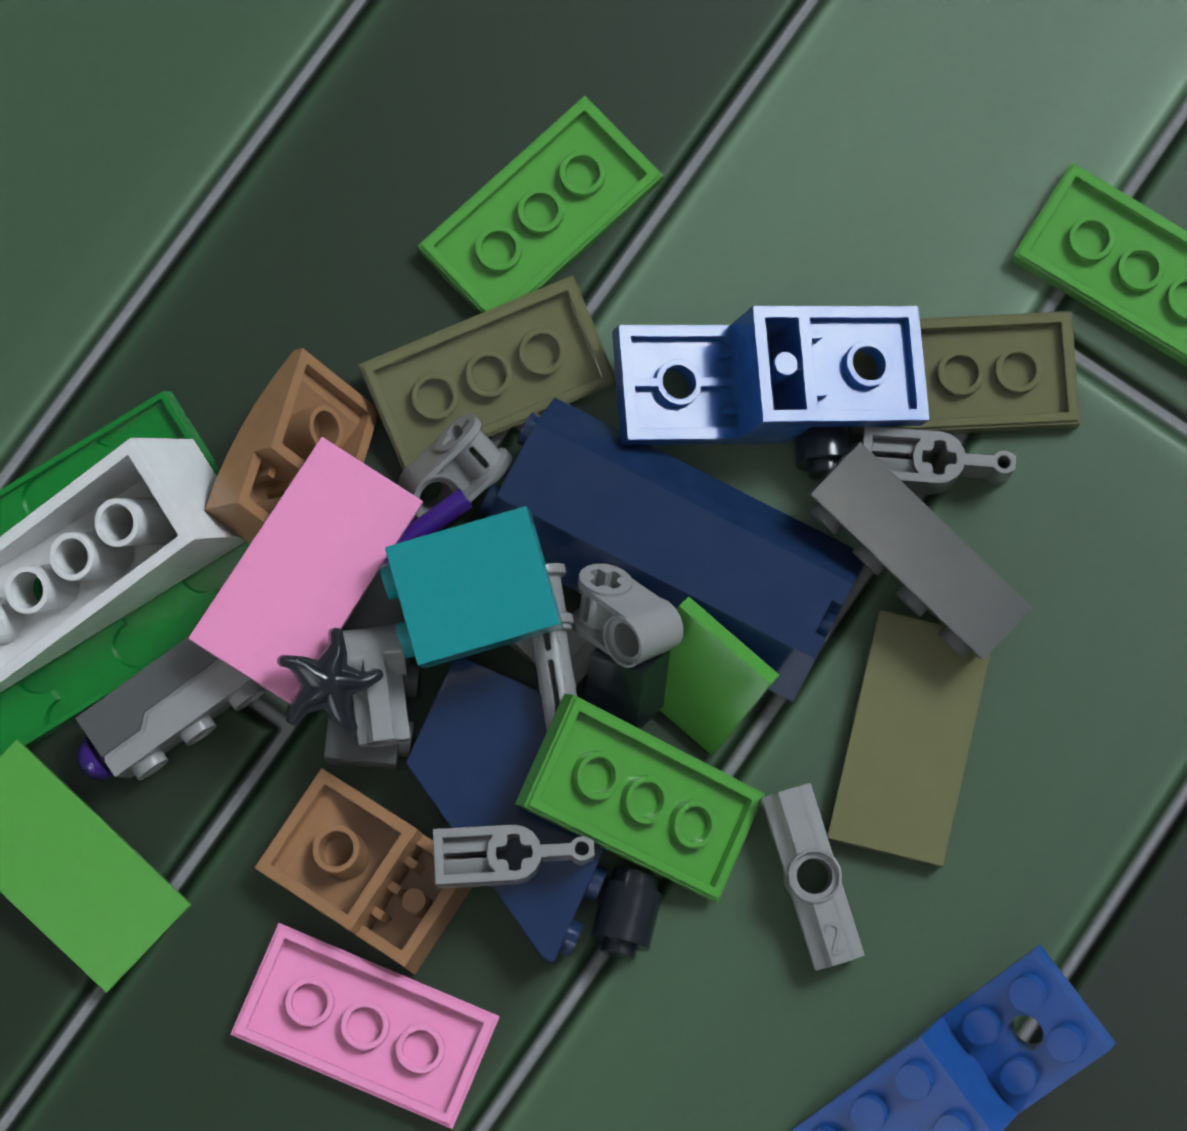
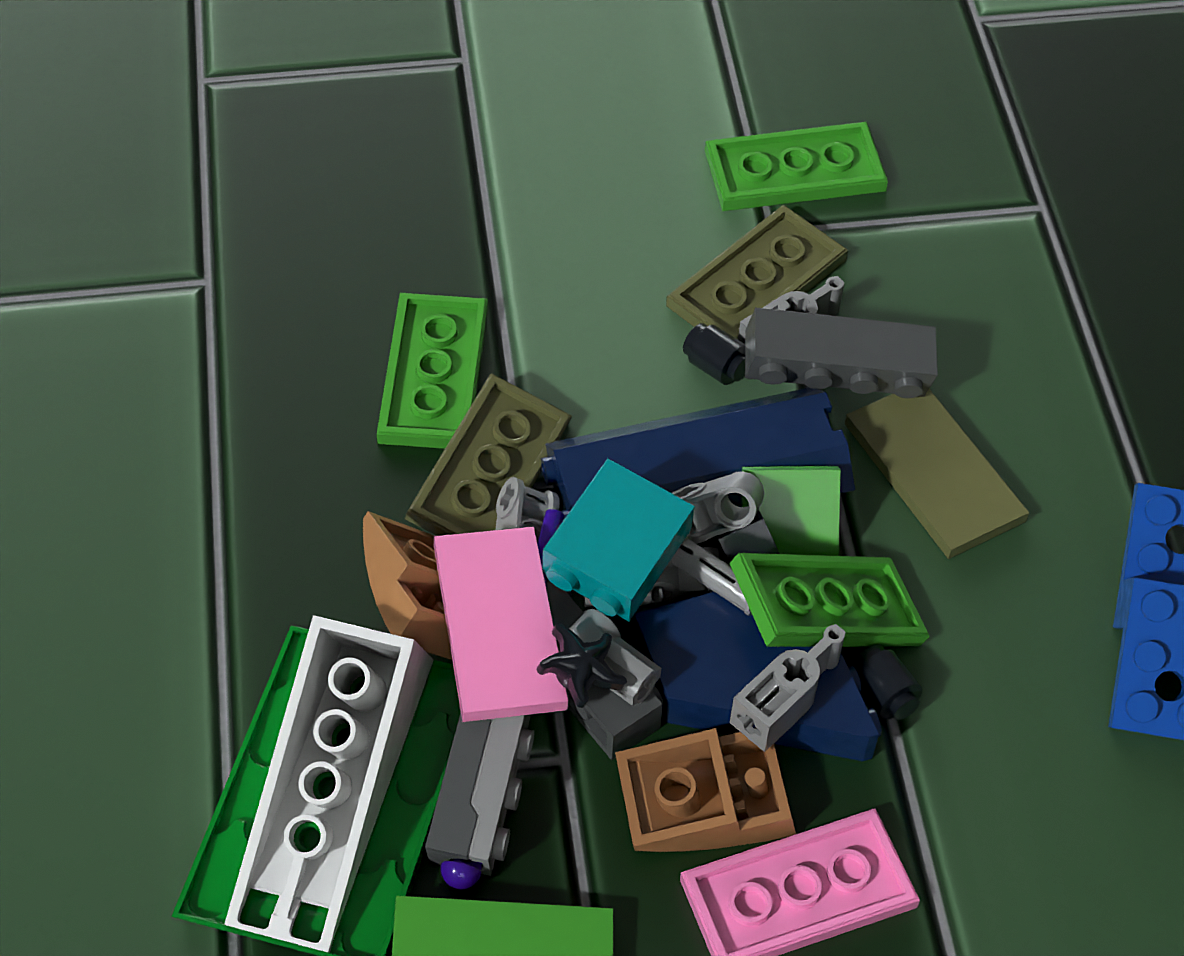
camera: 40 degrees left, 25 degrees down
bracket [612,306,930,445] -> none
light grey piece [760,783,865,971] -> none

